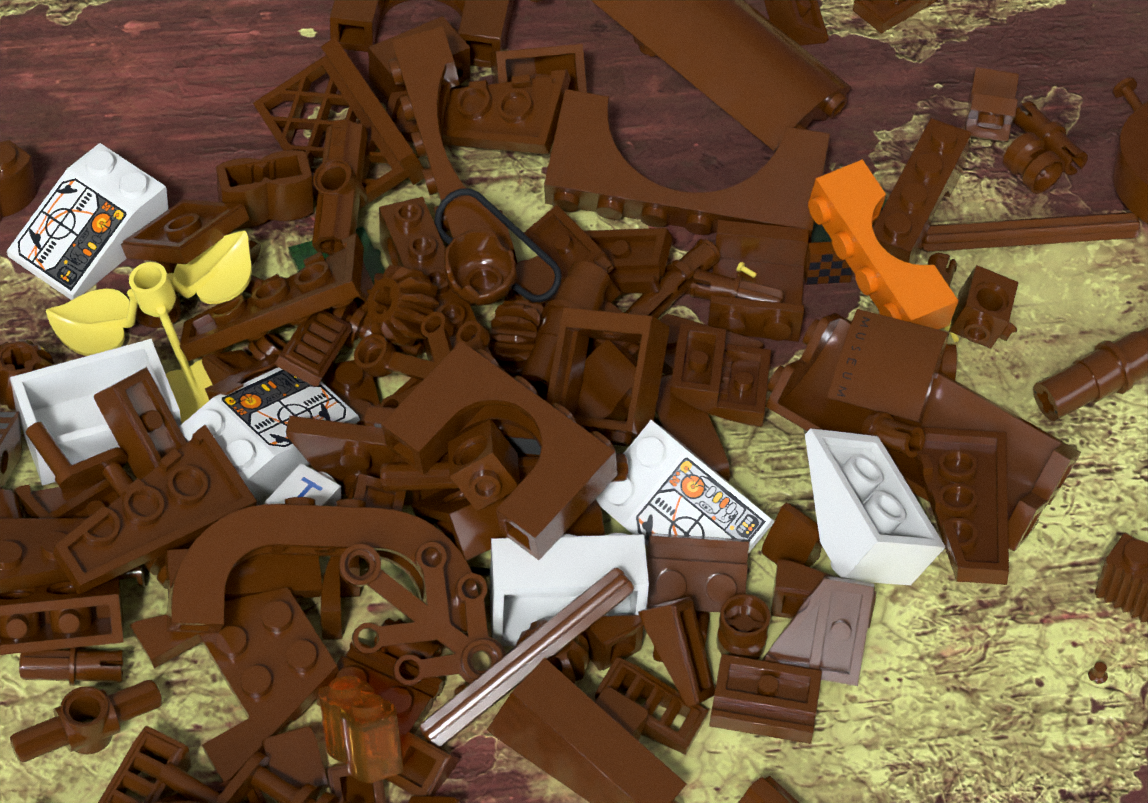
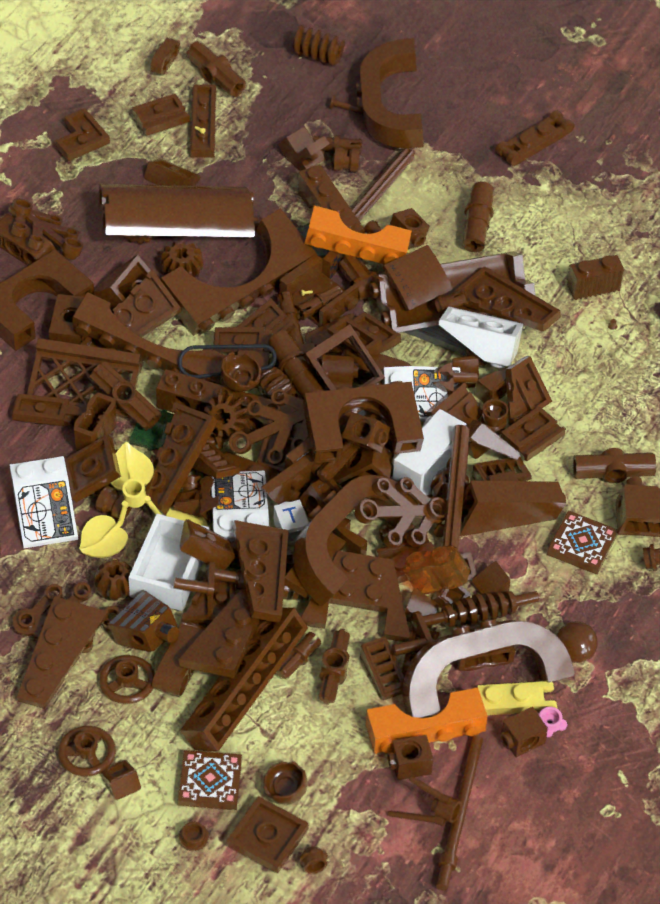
camera: 50 degrees left, 0 degrees up
none -> reddish brown hinge [12,394,86,426]
none -> reddish brown gear [161,241,204,277]
none -> reddish brown piece [339,255,378,301]
none -> reddish brown bar [432,362,478,393]

